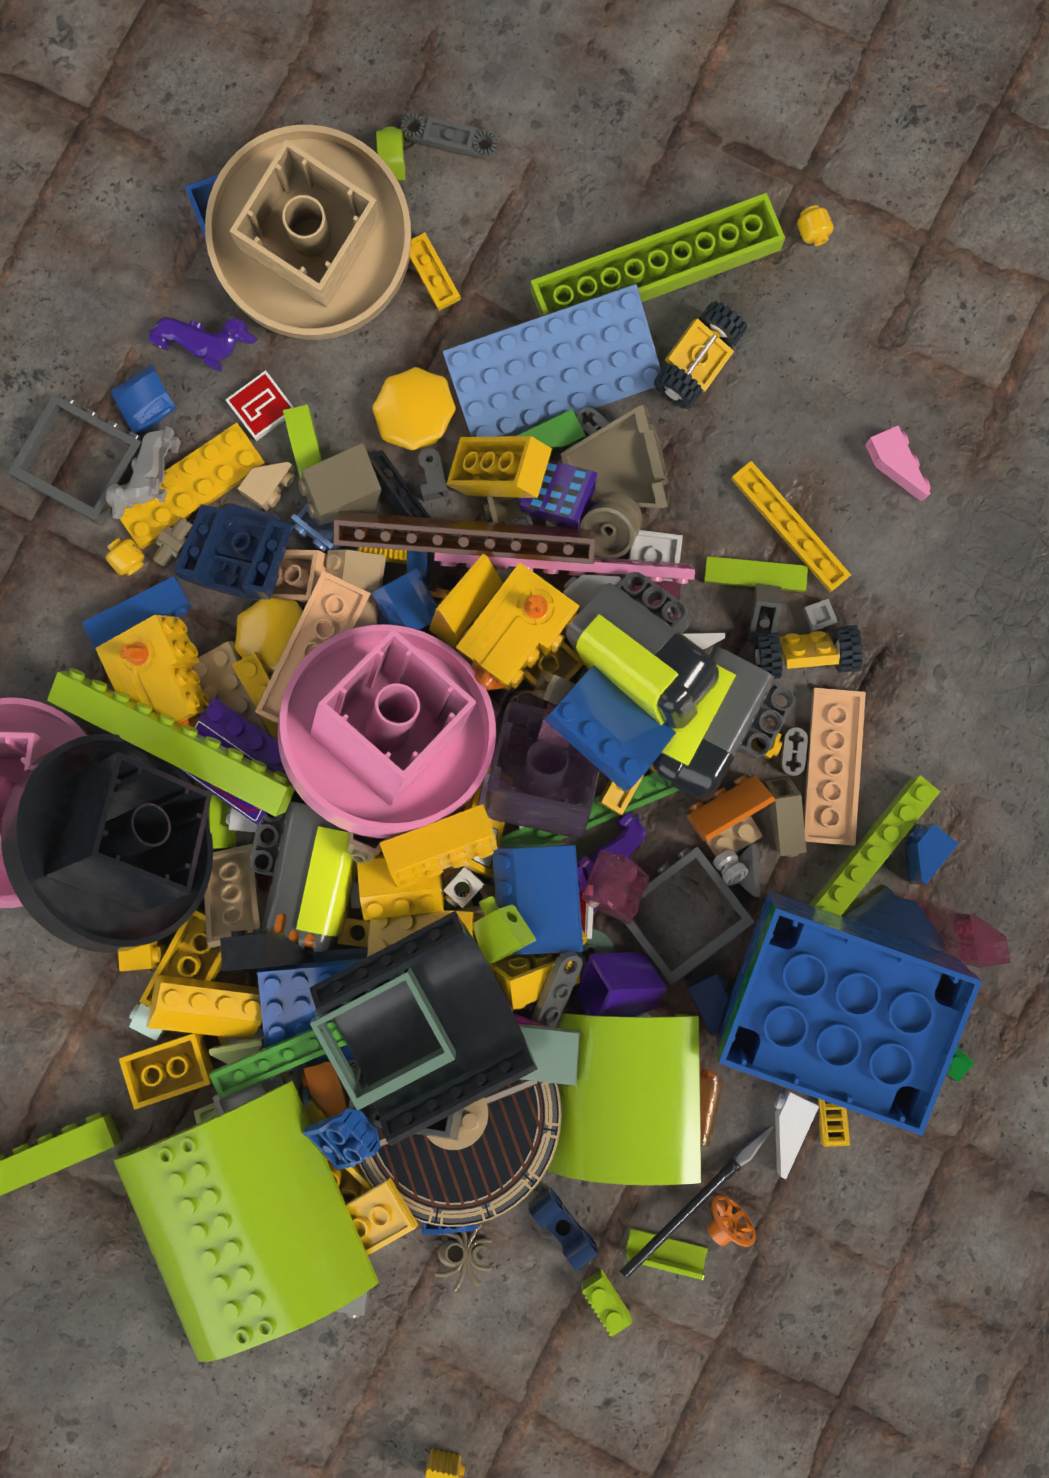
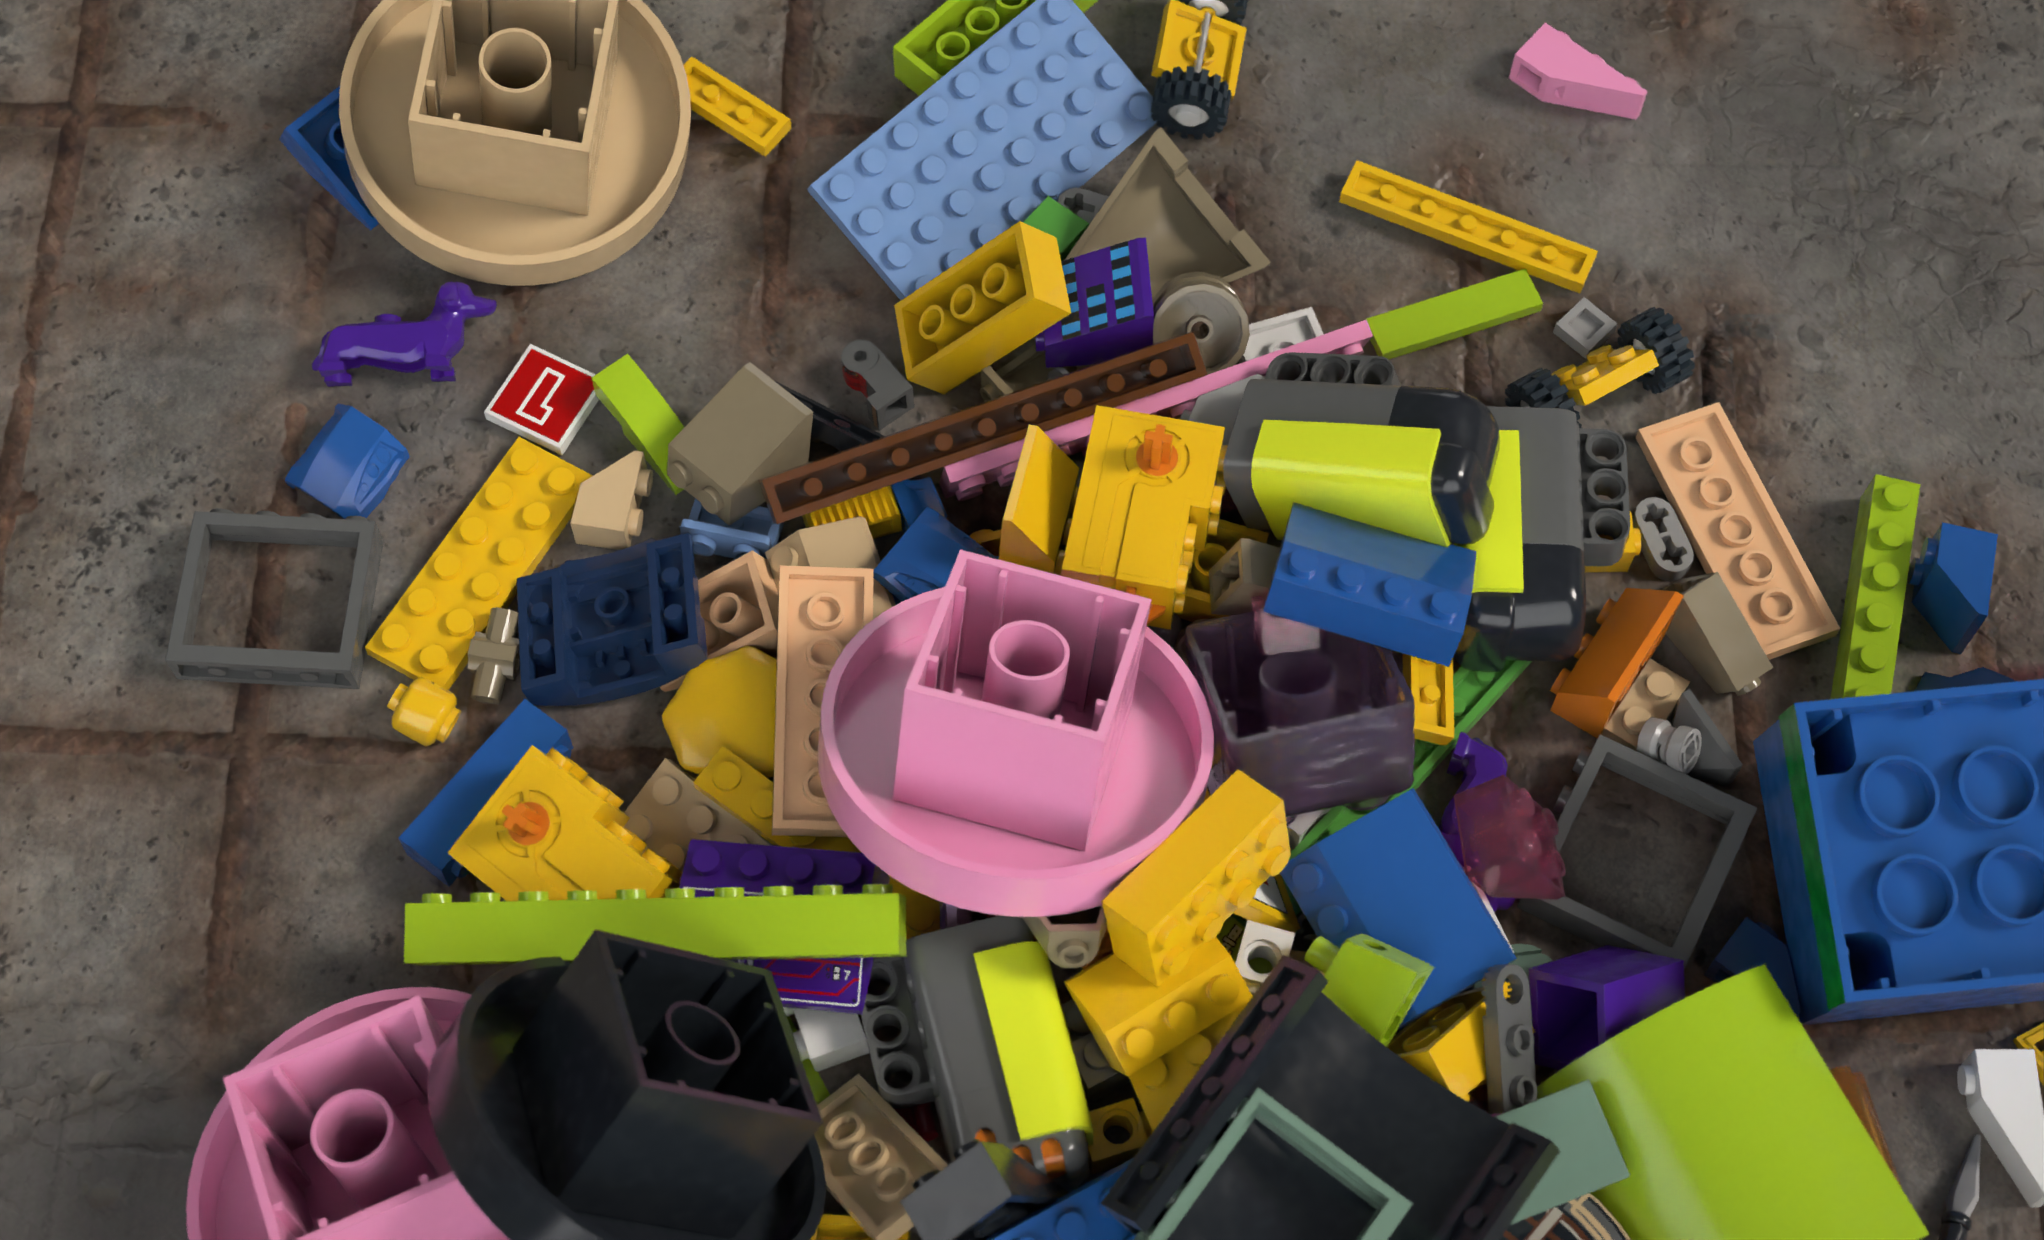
camera: 30 degrees left, 20 degrees down
light grey animal [106,426,181,519] -> none
yellow piece [372,367,456,450] -> none
dark grey slope [747,584,782,643] -> none

